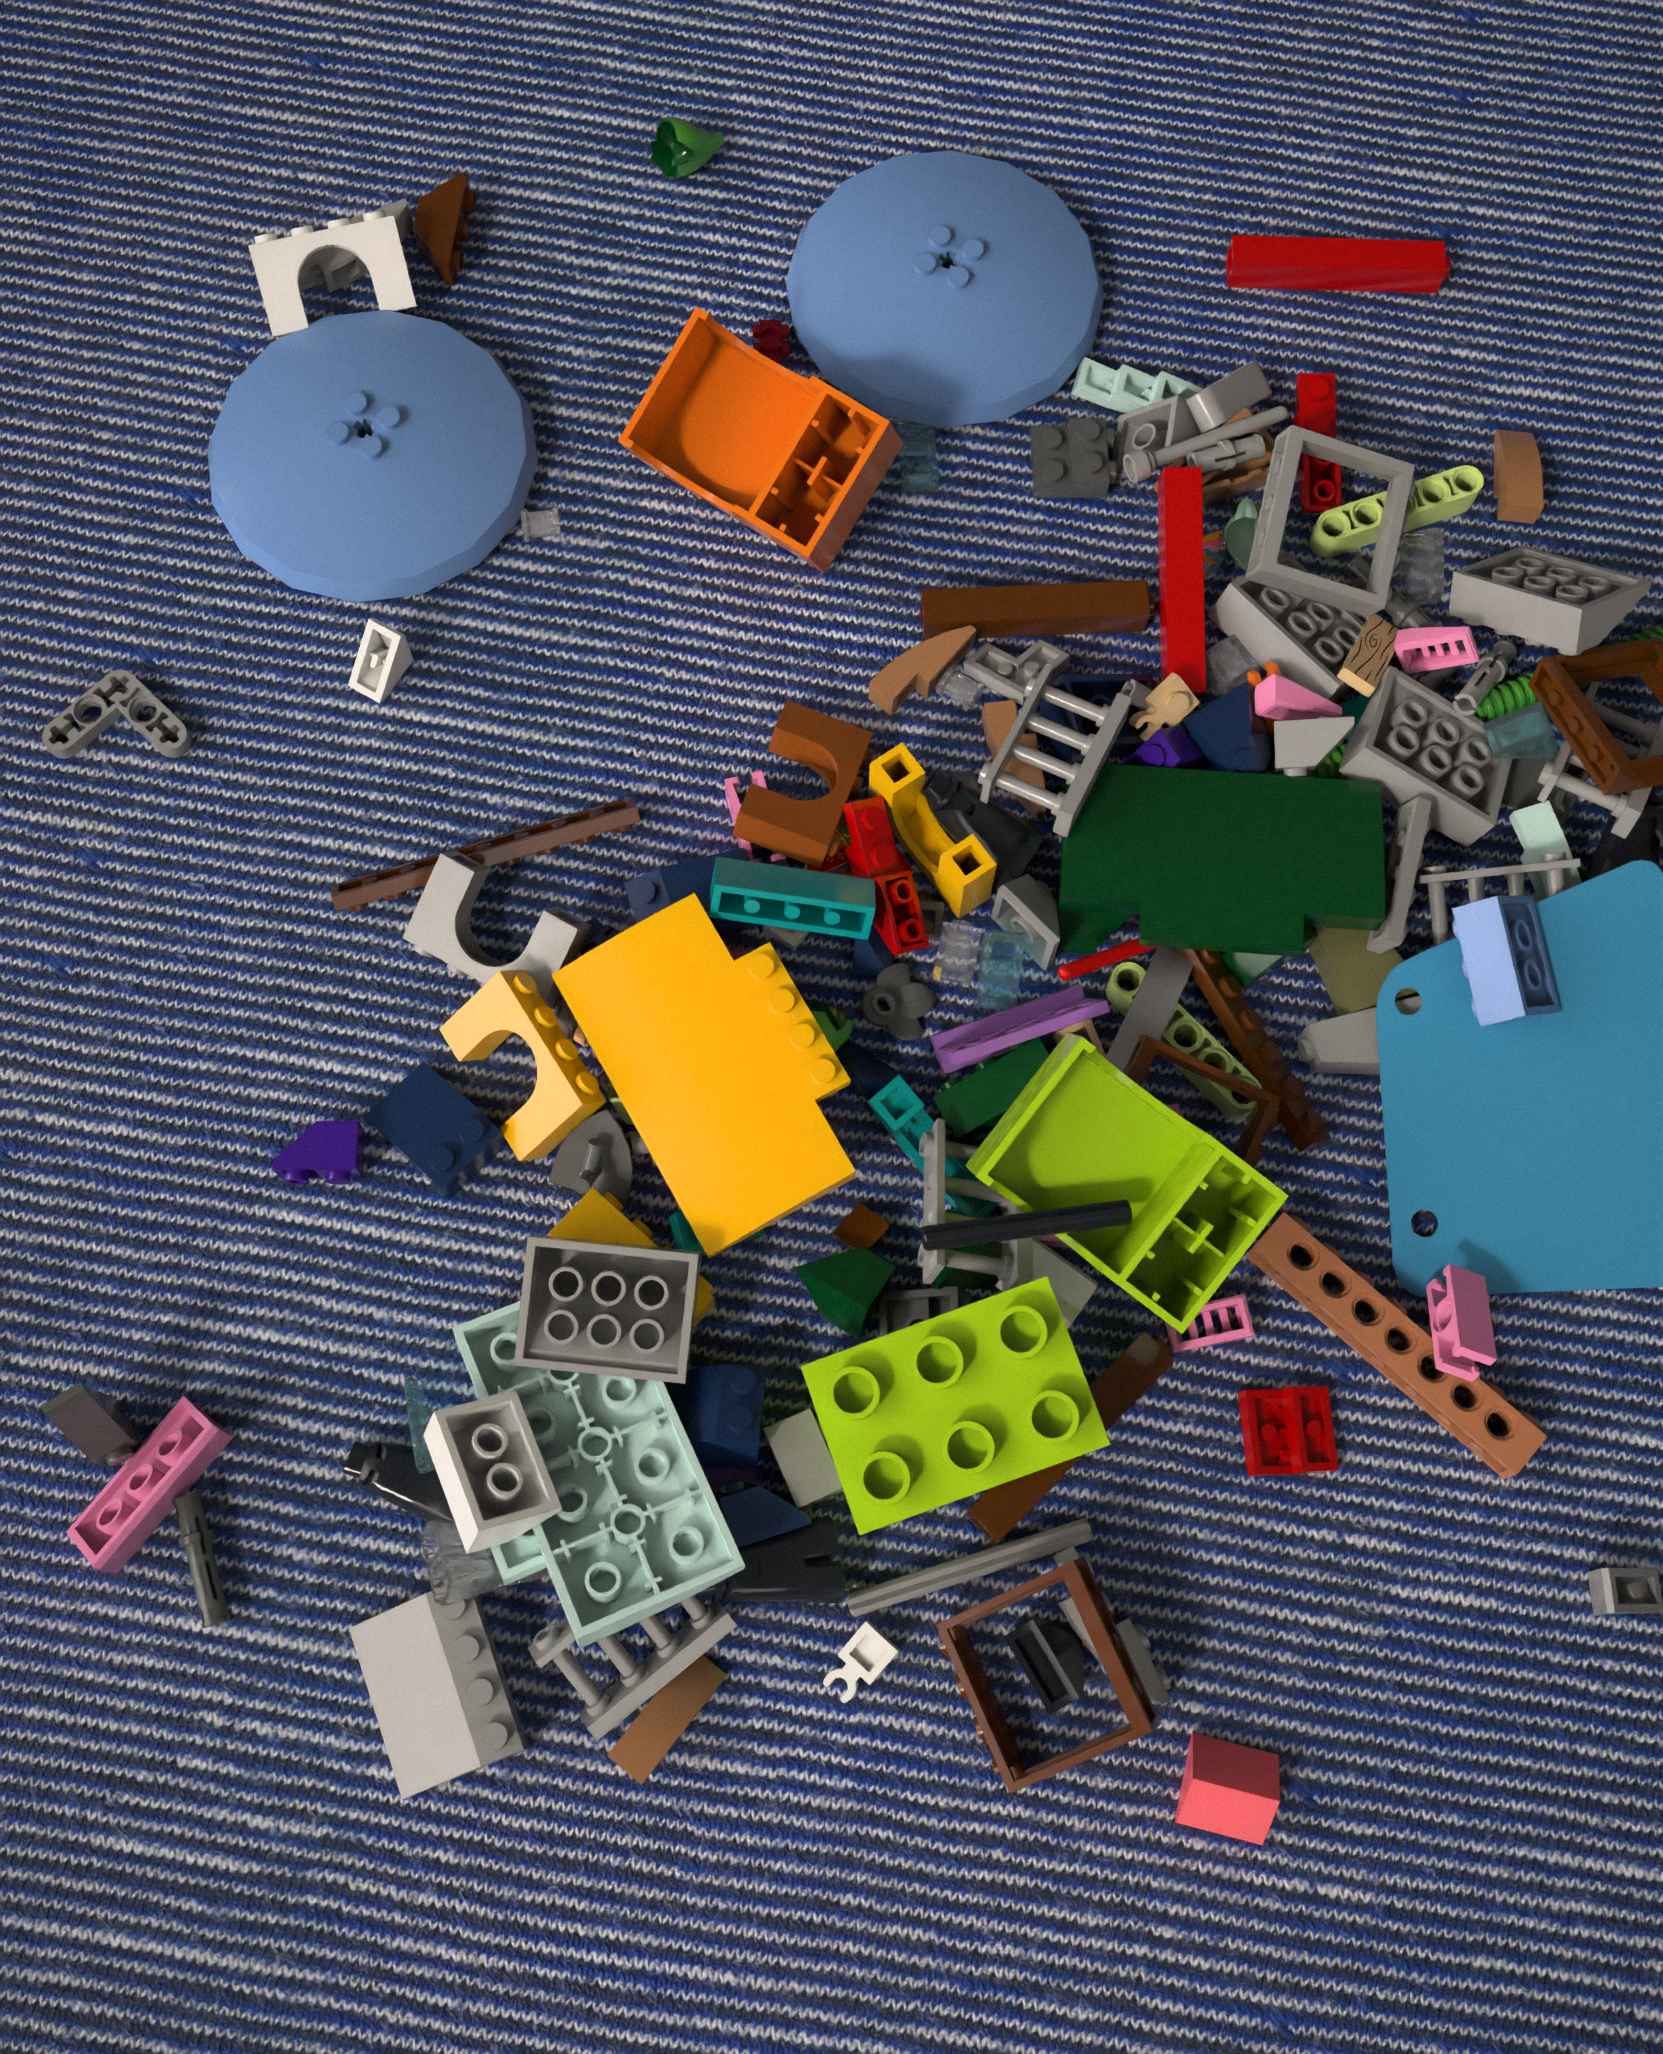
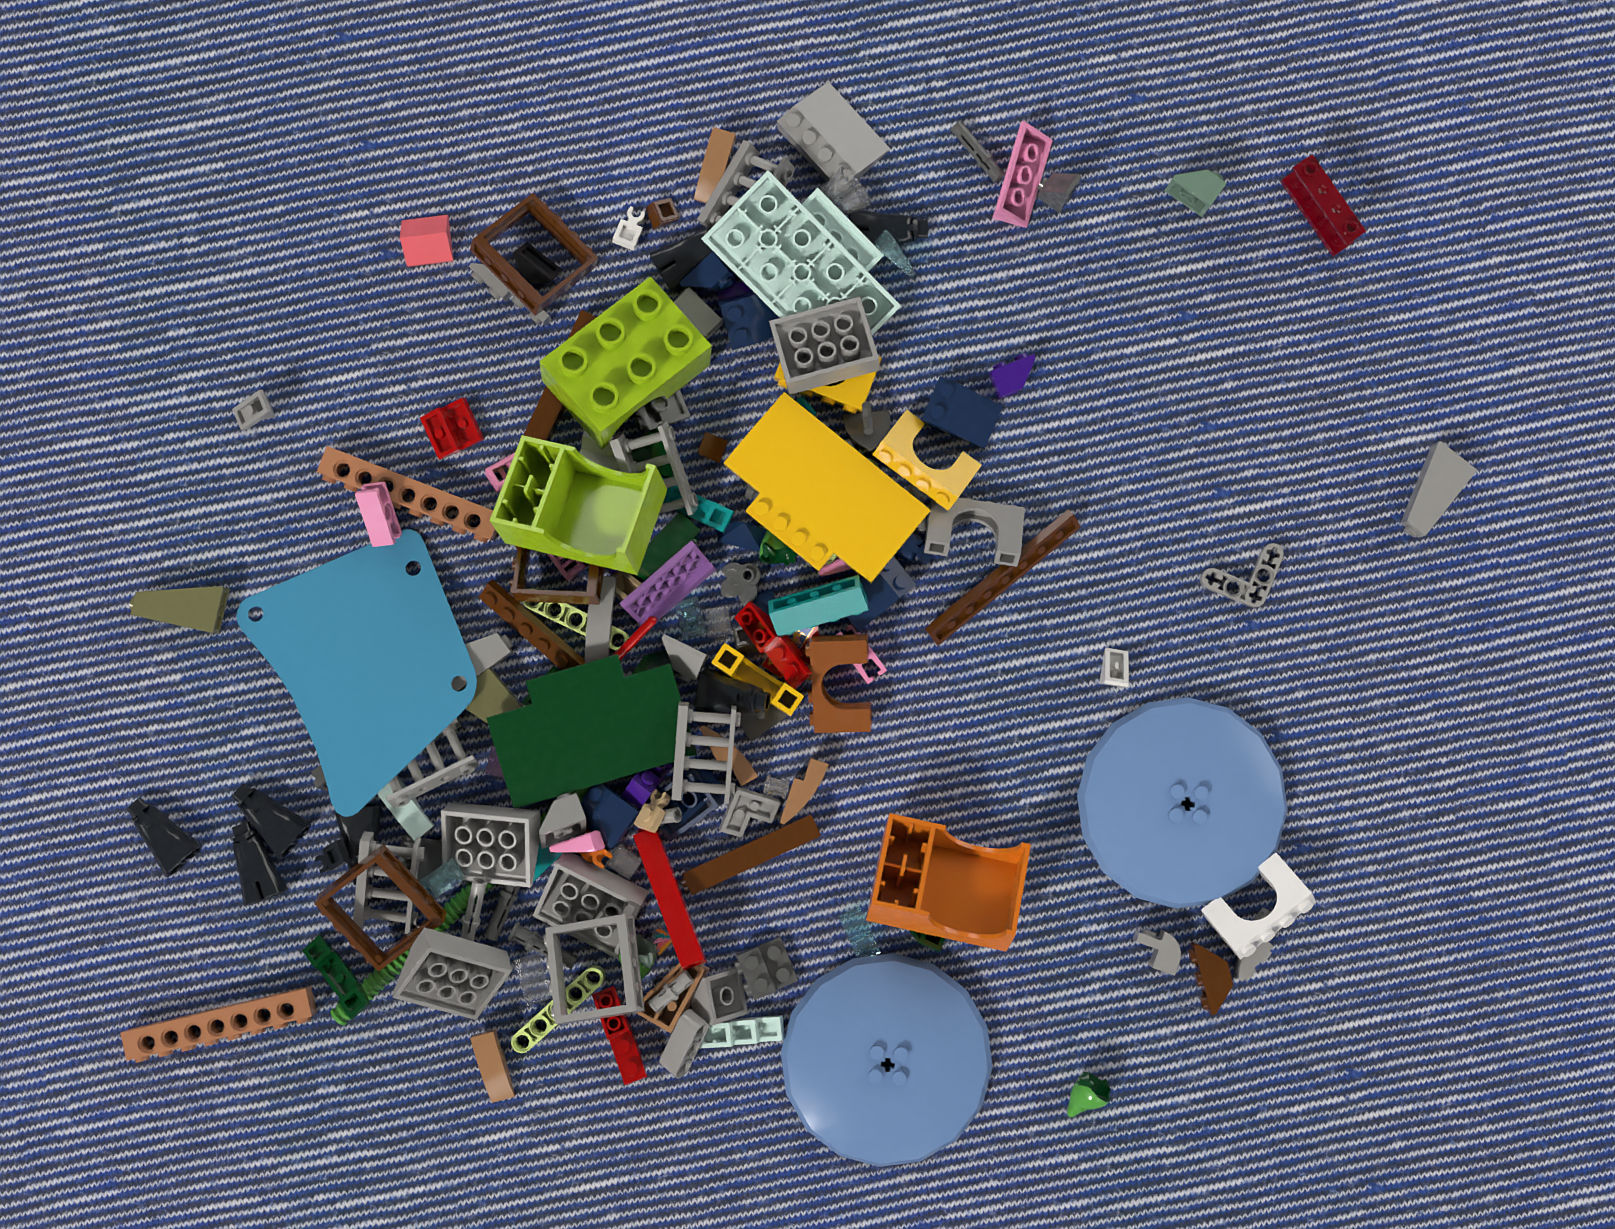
camera: 165 degrees right, 15 degrees up
white slope [423,1391,562,1554] -> none
clear bush [521,506,562,542] -> none
dark red piece [753,320,789,366] -> none
dark green slope [795,1246,898,1339] -> none
light grey axle [846,1518,1093,1617] -> none
black axle [921,1199,1132,1251] -> none
light grey piece [1123,406,1288,483] -> none
red brick [1226,235,1451,294] -> none
tan tile [1337,613,1399,698] -> none
light grey plate [1366,796,1432,954] -> none
bright pink slope [1393,626,1480,675] -> none
slope [1452,895,1560,1027] -> none
none -> reddish brown slope [646,198,680,229]
none -> light grey brick [1133,928,1181,976]

